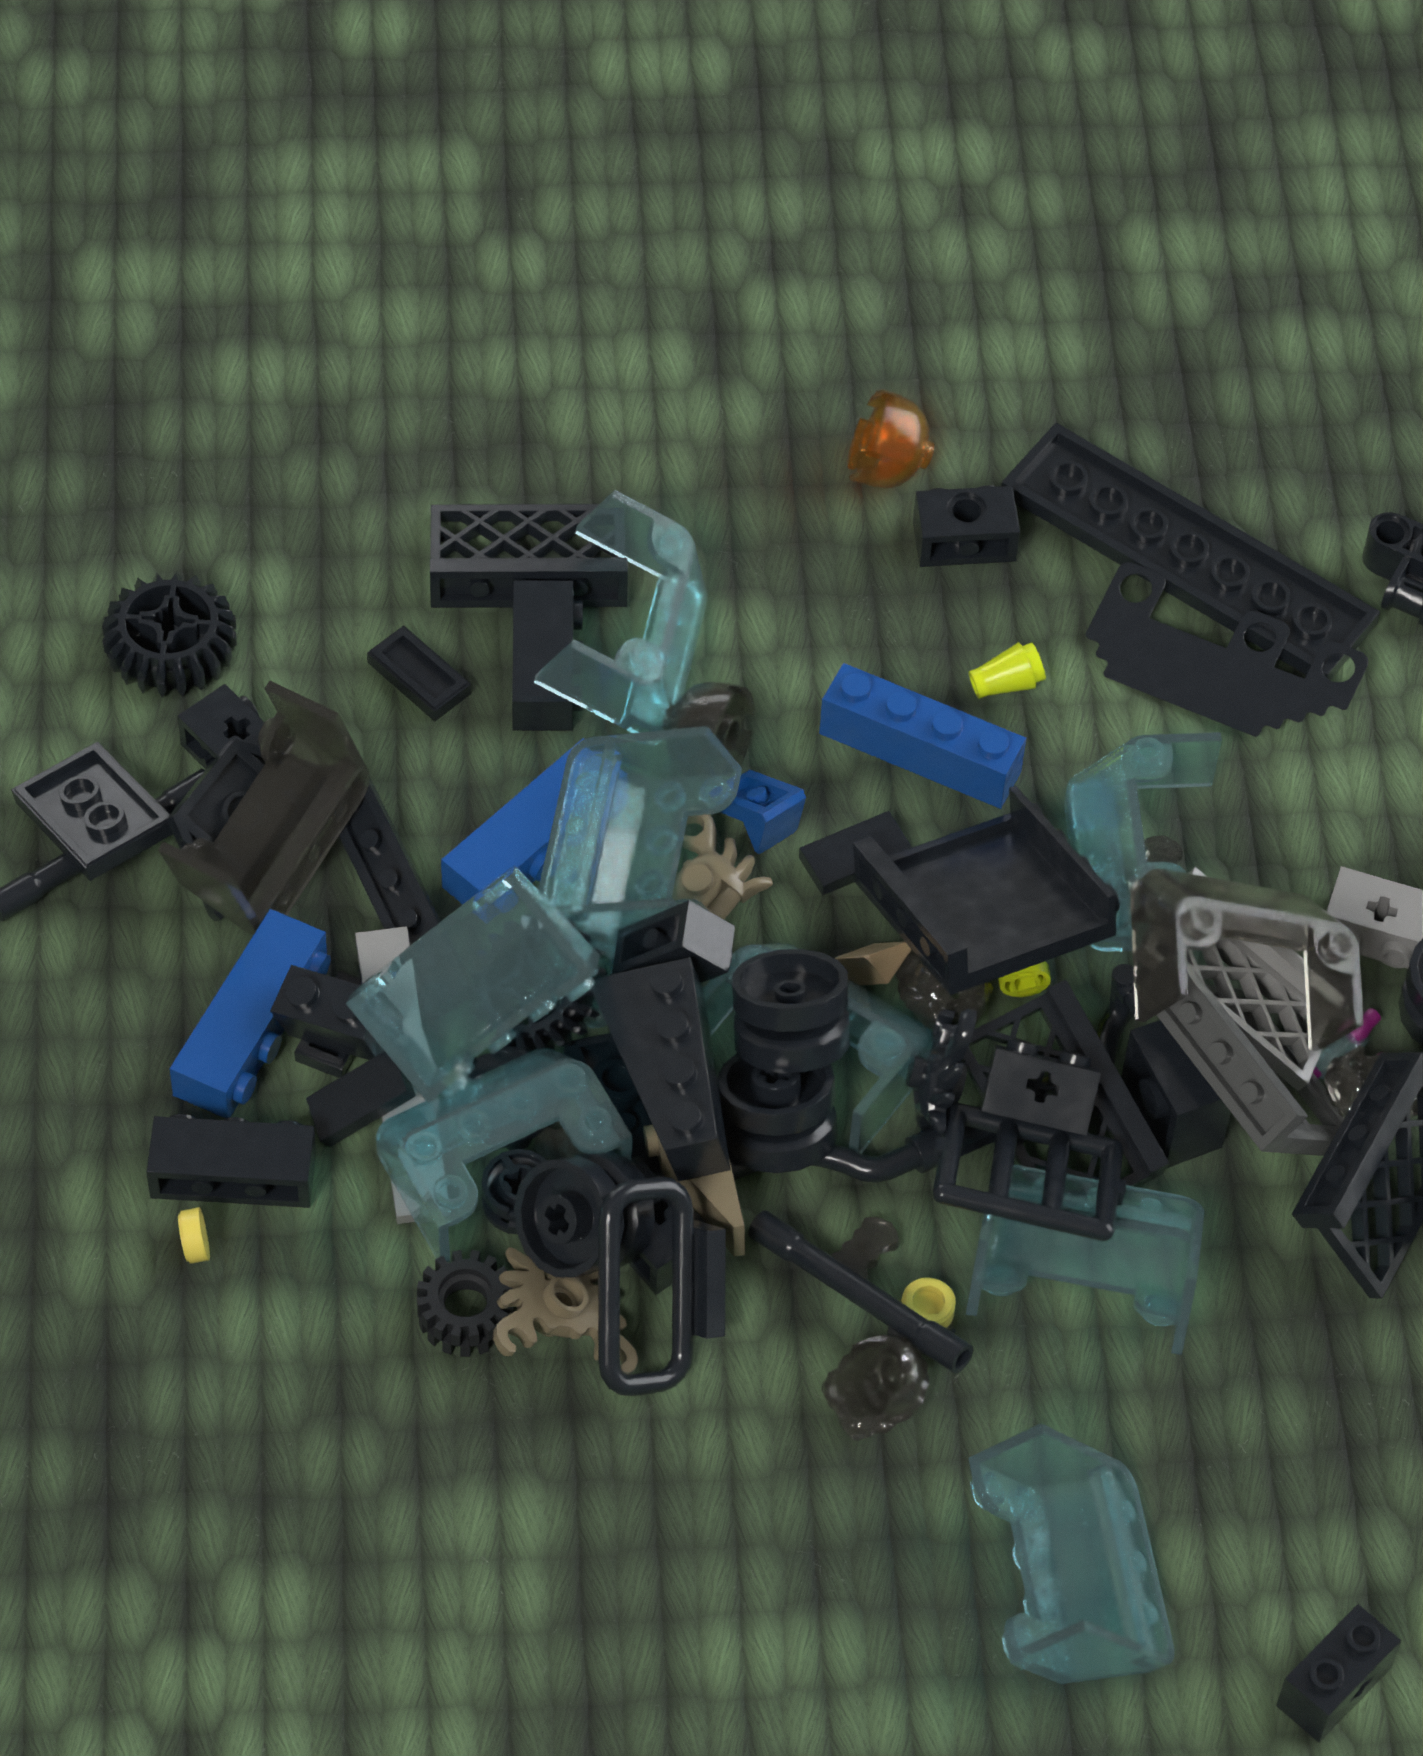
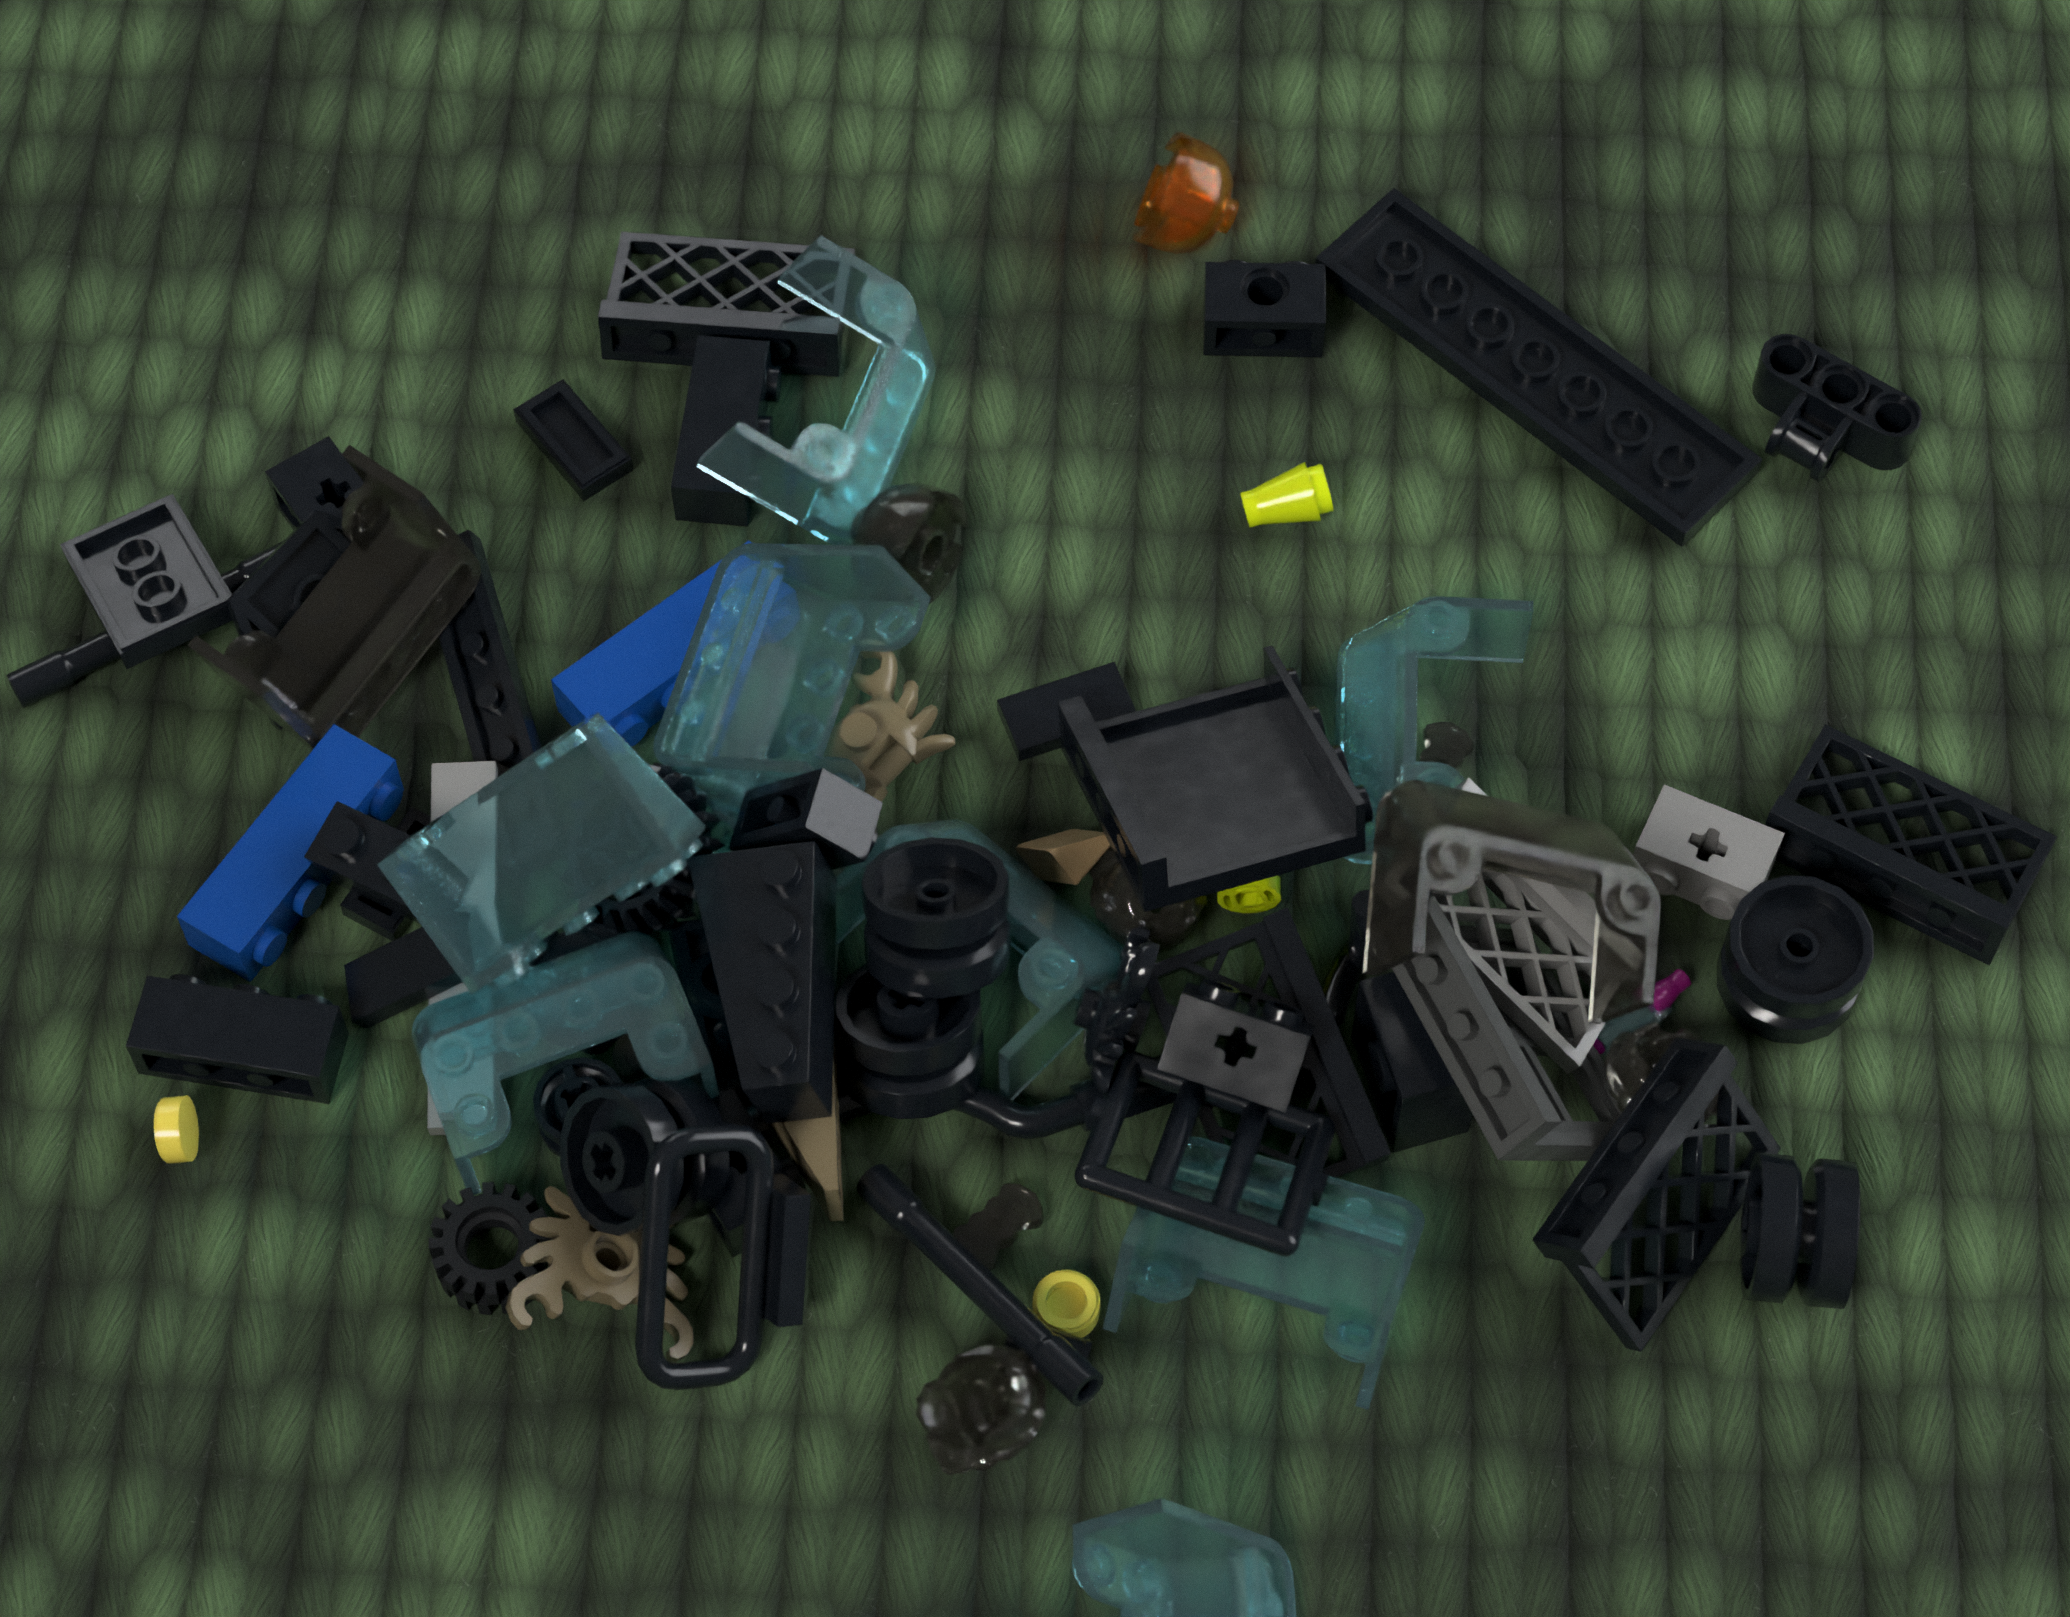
camera: 10 degrees right, 5 degrees up
black gear [102,571,237,698] -> none
blue slope [710,770,806,854] -> none
blue brick [819,663,1026,809] -> none
black piece [1085,562,1368,737] -> none

